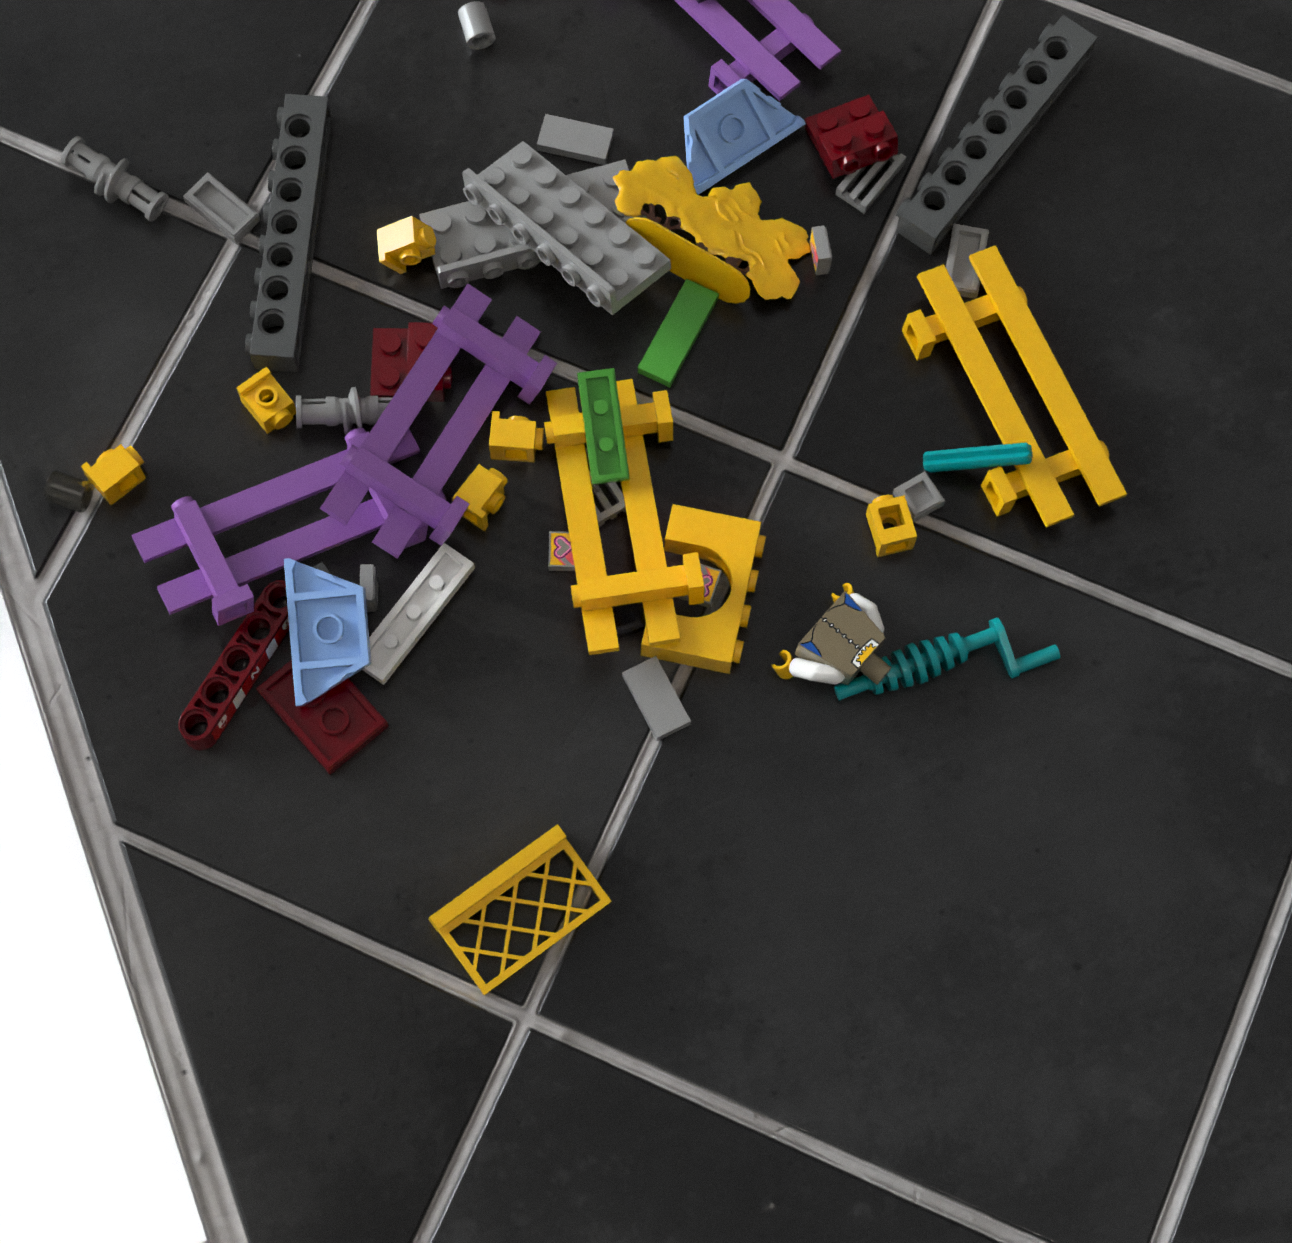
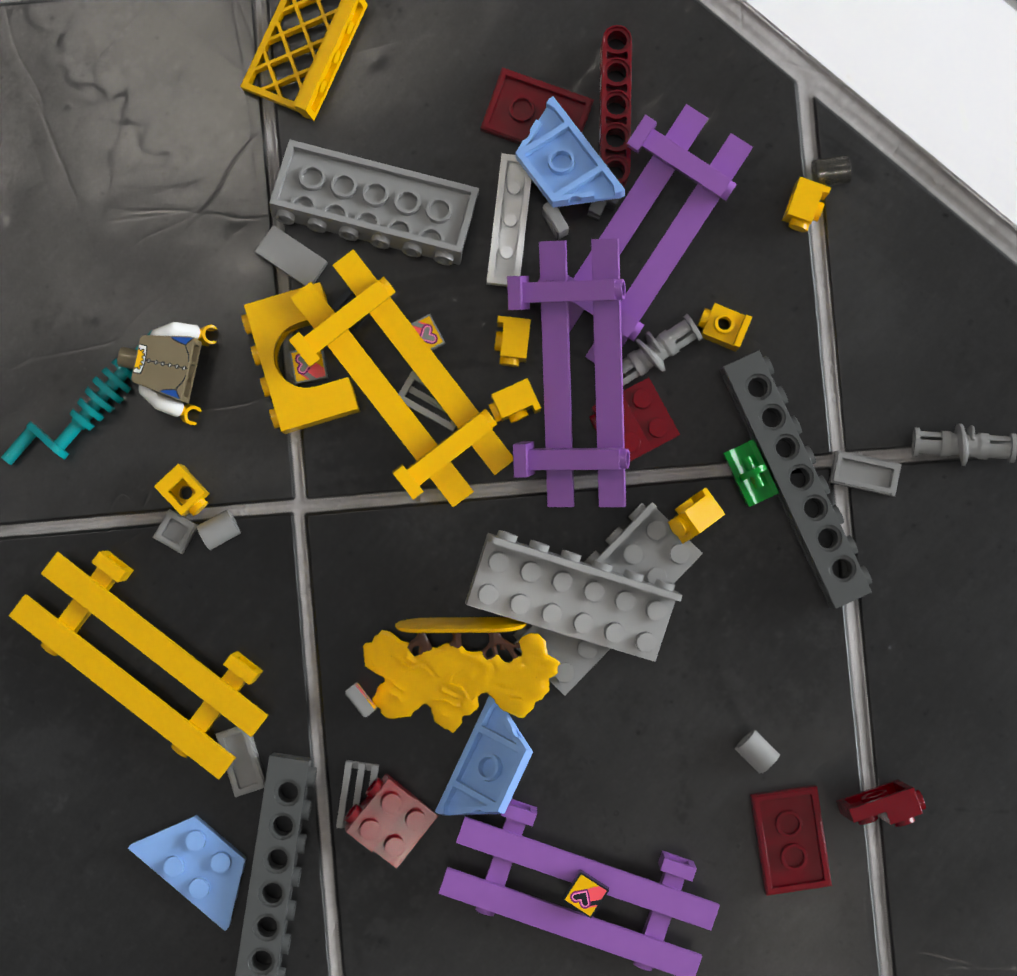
camera: 150 degrees right, 15 degrees up
light grey tile [537,114,614,165] -> none
bright green tile [577,368,630,485] -> none
bright green tile [638,279,719,388] -> none
teal axle [923,442,1033,472] -> none
none -> light blue wing [128,815,247,931]
none -> light grey piece [197,509,241,550]
none -> light grey bracket [269,139,479,265]
none -> green hips [723,439,779,507]

